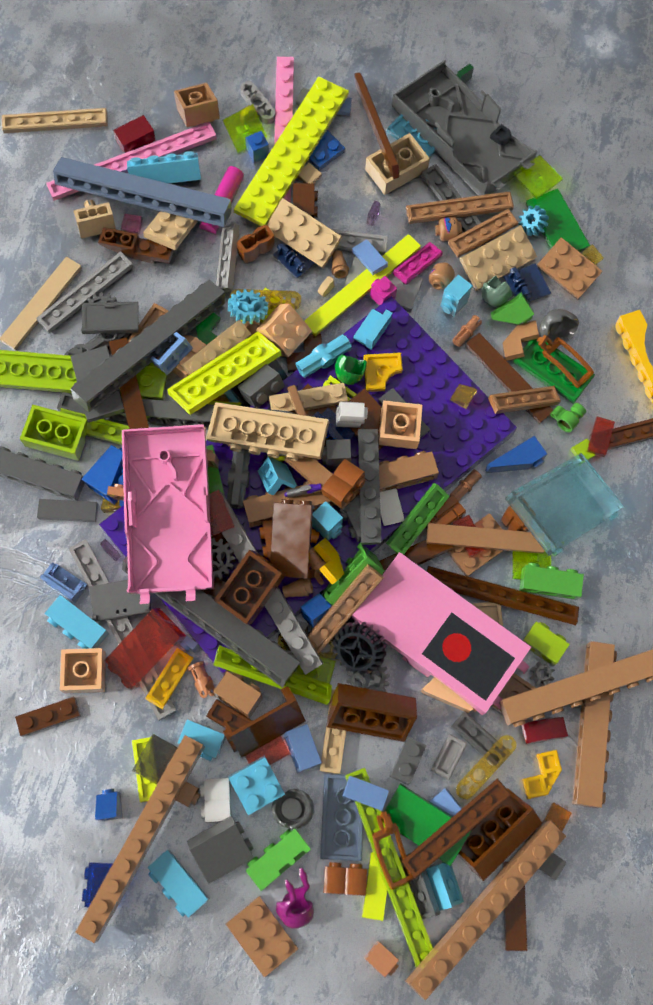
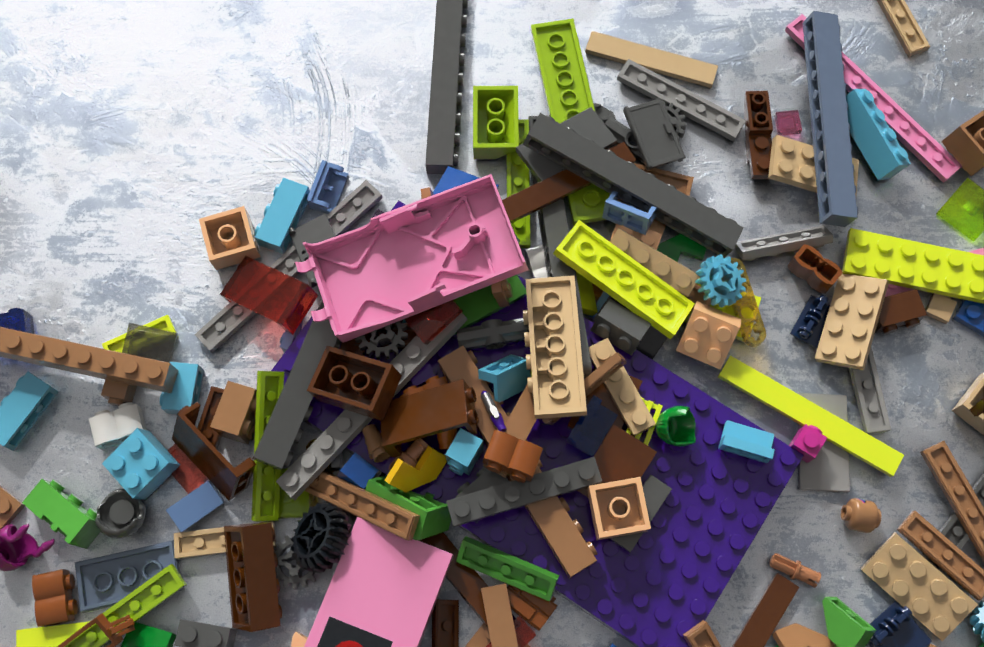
camera: 80 degrees right, 0 degrees up
reddish brown plate [15,697,81,737] -> none
dark grey tile [37,499,98,522] -> none
tan brick [73,200,116,239] -> none
blue slope [95,789,123,821] -> none
dark red brick [113,115,156,153] -> none
yellow tile [145,648,194,709] -> none
dark grey brick [187,816,254,884] -> none
nougat piece [188,661,215,698] -> none
dark pink brick [199,166,244,234] -> none
blue brick [245,131,269,163] -> none
reddish brown tile [286,333,322,373] -> none
medium azure piece [296,334,352,378] -> none
tan tile [318,276,335,297] -> none
dark grey brick [322,439,351,471] -> none
medium nougat cone [332,251,349,279] -> none
white brick [336,401,368,428] -> none
medium blue tile [342,776,389,811] -> none
medium blue tile [352,239,388,275] -> none
yellow tile [363,353,403,392] -> none
clear purple tile [367,200,381,226] -> none
white sticker [380,488,404,526] -> none
dark pink tile [393,242,443,285] -> none
medium nougat head [435,217,462,242] -> none
medium azure brick [440,274,473,316] -> none
nougat axle [449,469,482,501] -> none
clear yellow slope [450,384,477,409] -> none
sand green hair [481,275,512,307] -> none

